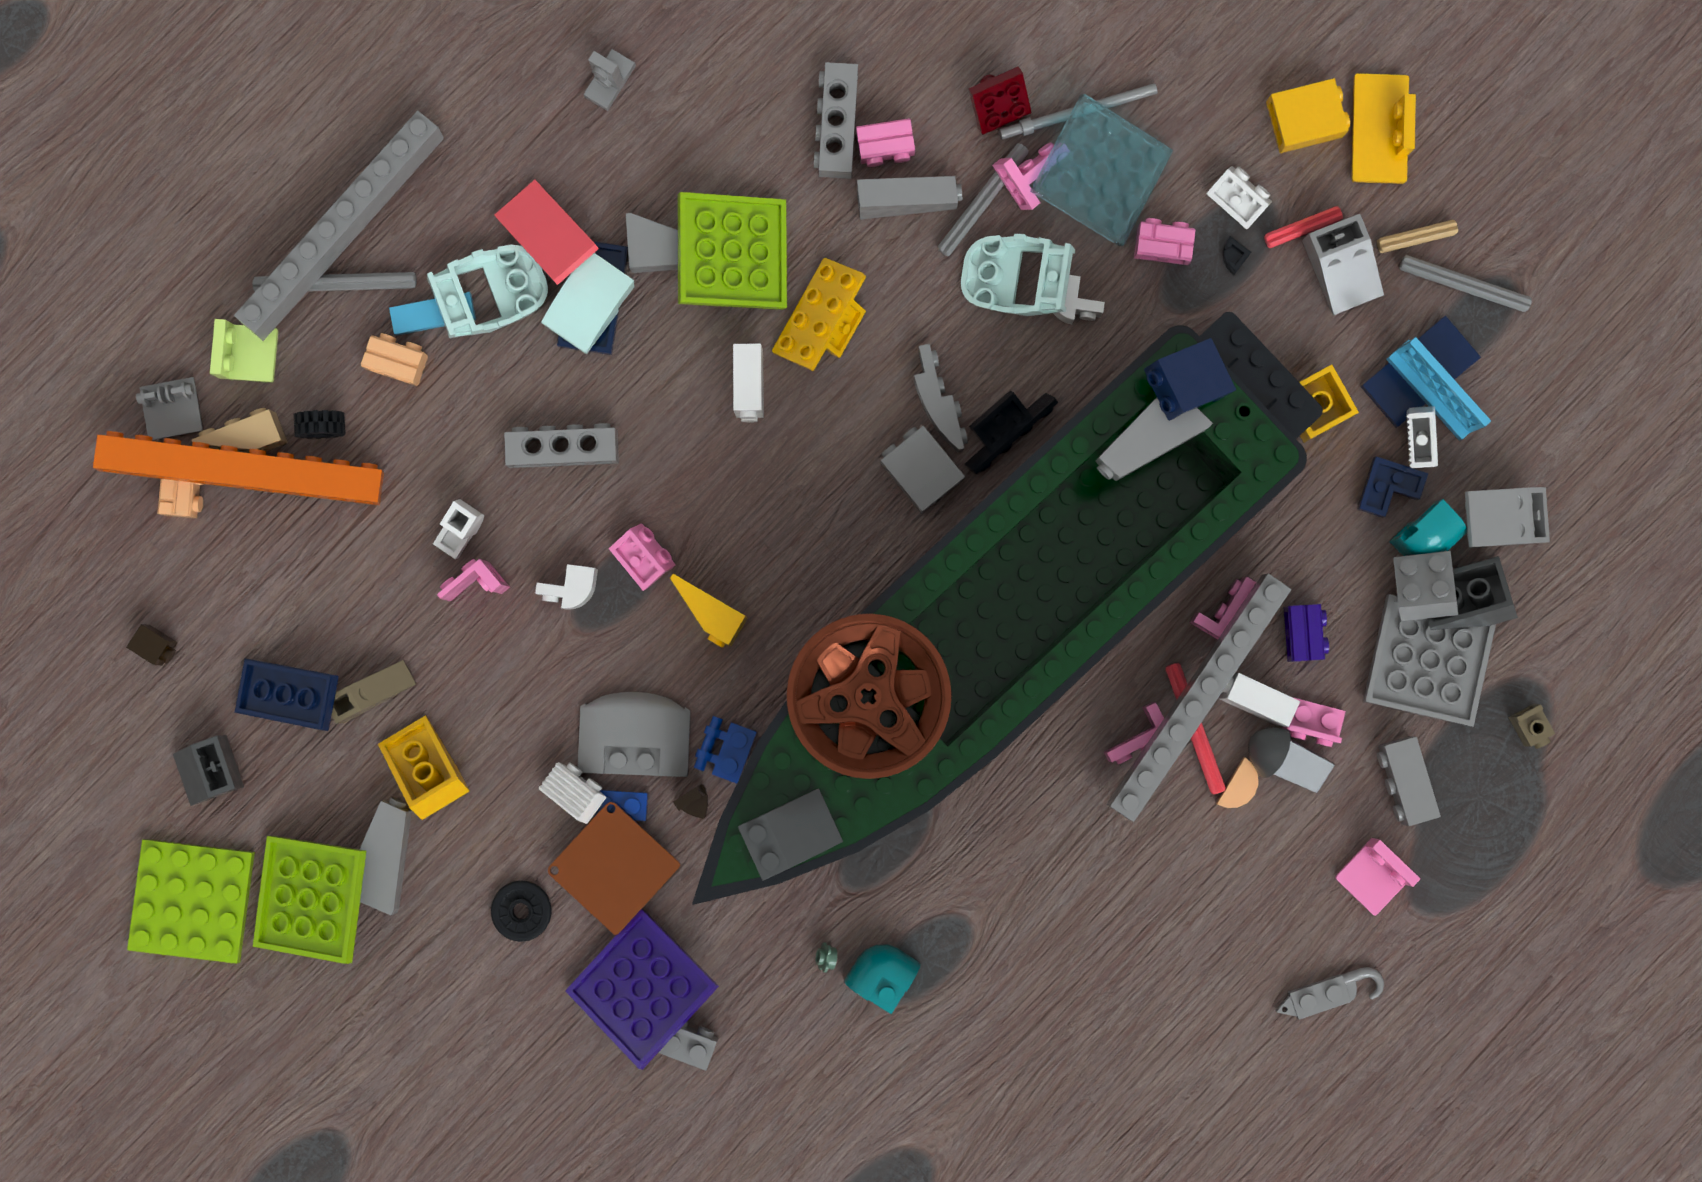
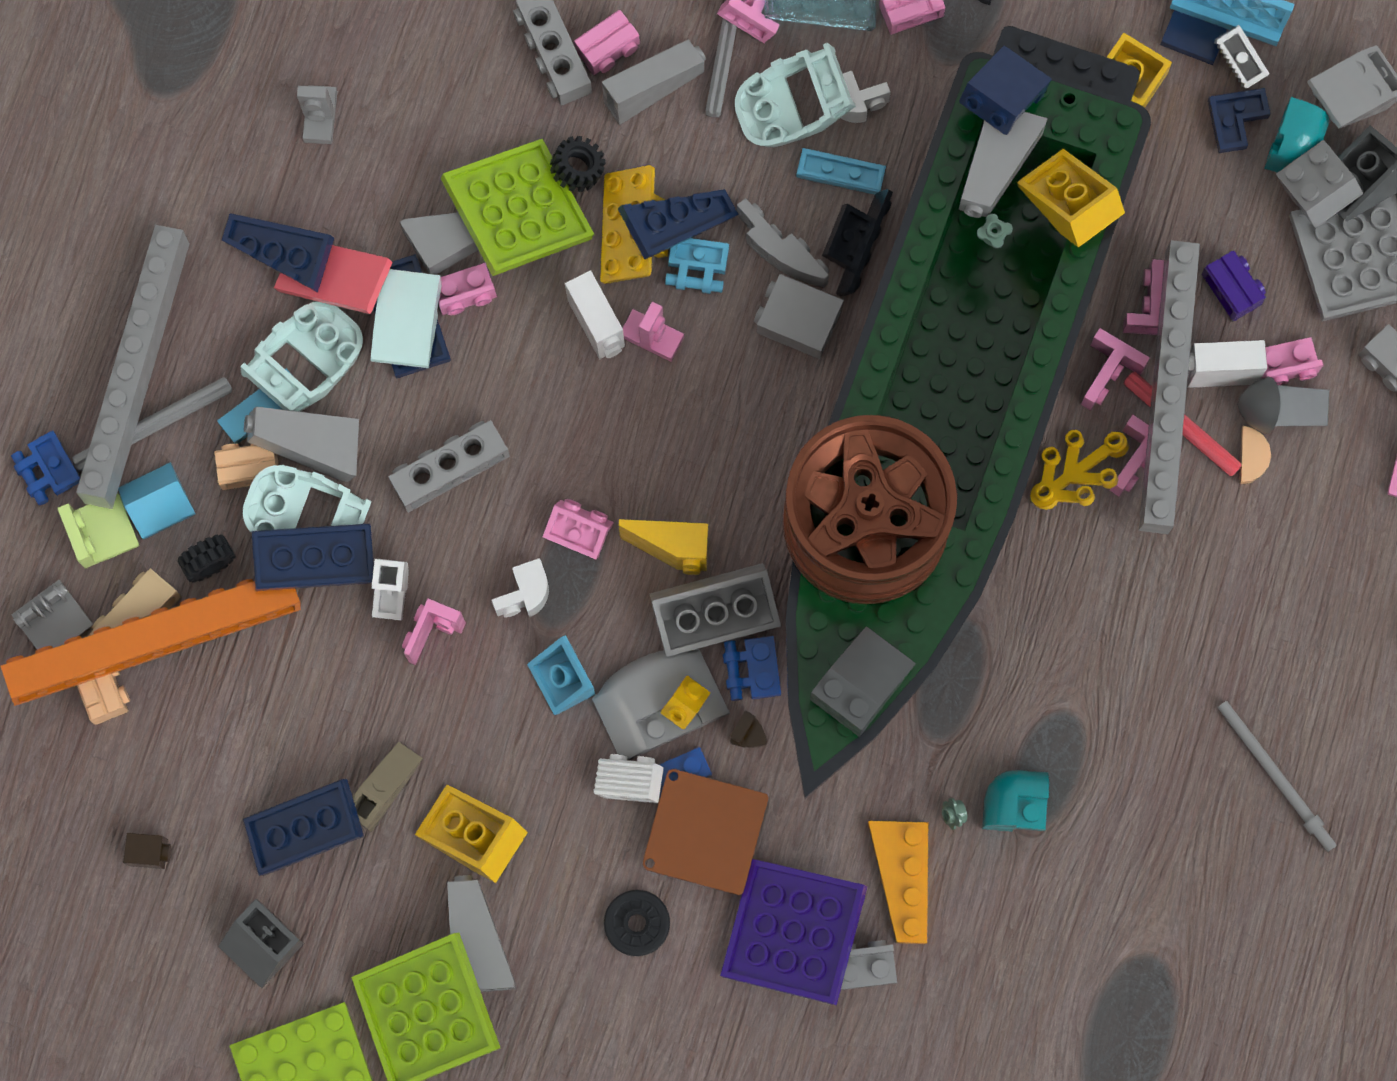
camera: 25 degrees left, 10 degrees down
none -> blue plate [11,430,81,506]
none -> medium azure slope [118,462,196,540]
none -> dark blue wing [222,213,334,292]
none -> light aqua slope [243,465,372,532]
none -> light grey slope [244,407,359,482]
none -> dark blue tile [251,524,374,591]
none -> bright pink bracket [438,263,497,315]
none -> medium azure slope [527,635,595,715]
none -> black tyre [550,136,606,192]
none -> dark blue wing [618,189,739,260]
none -> bright pink bracket [622,302,684,362]
none -> light grey slope [649,563,781,657]
none -> yellow bracket [661,675,711,729]
none -> medium azure plate [665,238,729,294]
none -> medium azure tile [796,148,886,195]
none -> light orange wing [868,821,928,944]
none -> sand green plate [977,214,1013,248]
none -> yellow slope [1017,149,1125,247]
none -> yellow plant [1030,430,1129,510]
none -> bright pink bracket [1081,328,1150,410]
none -> light grey bar [1217,701,1337,852]

